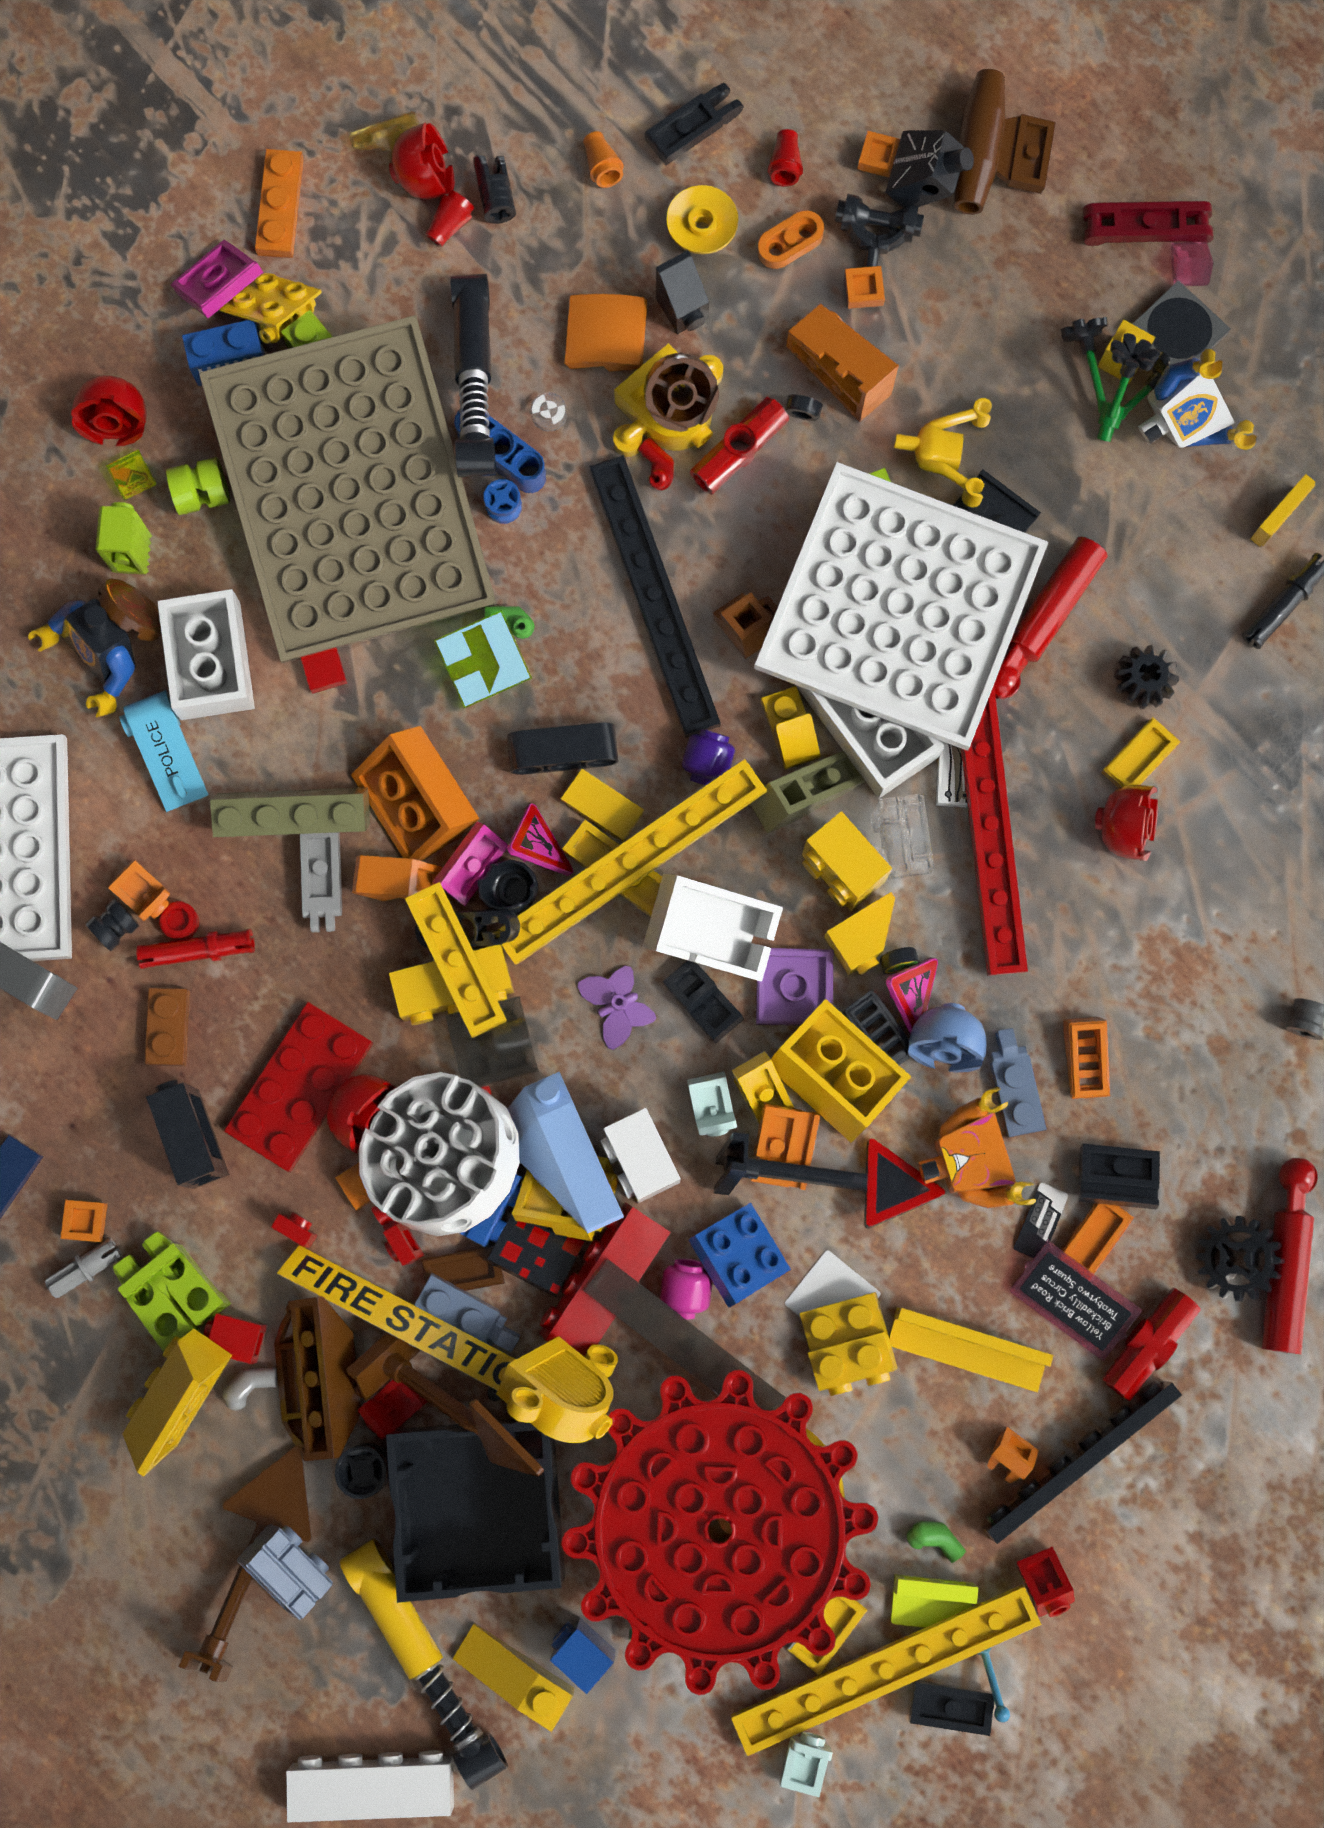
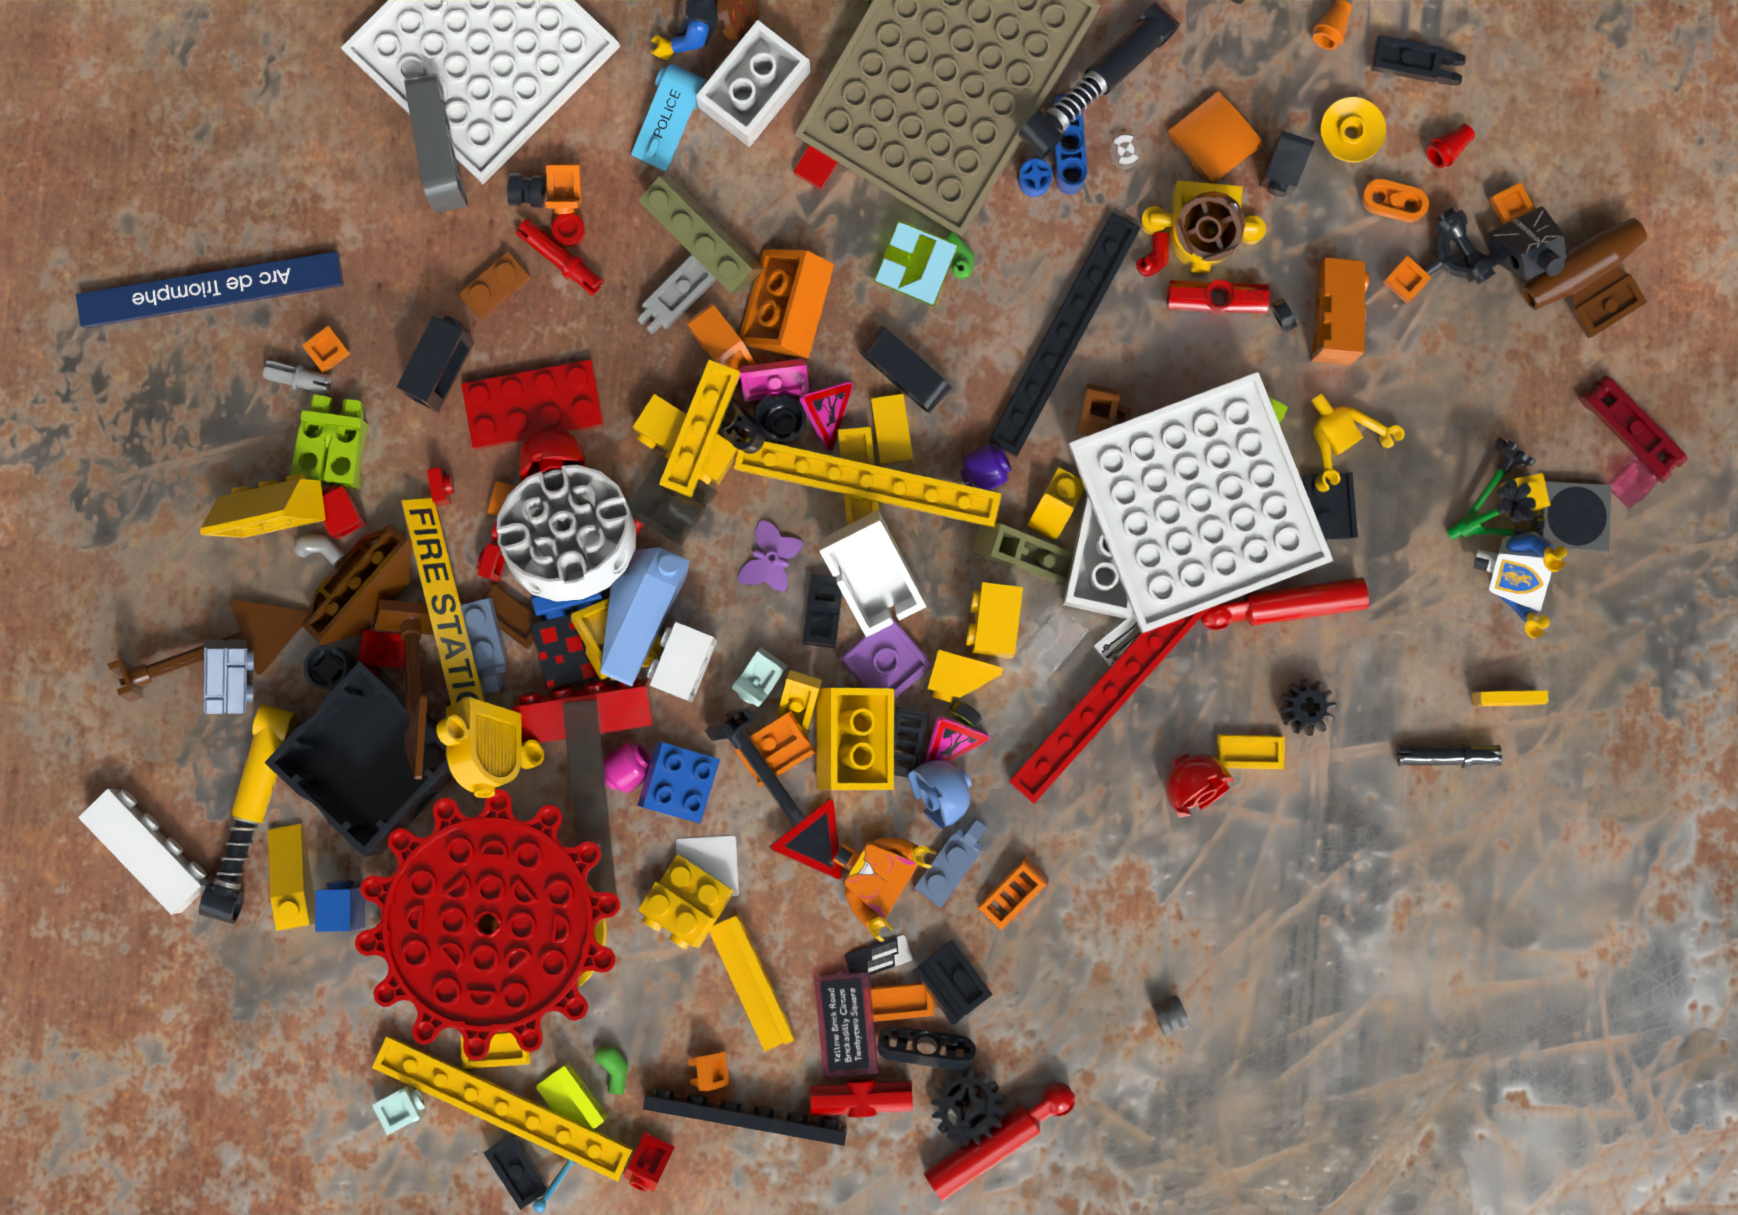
camera: 45 degrees right, 5 degrees up
none -> black beam [877,1025,976,1071]

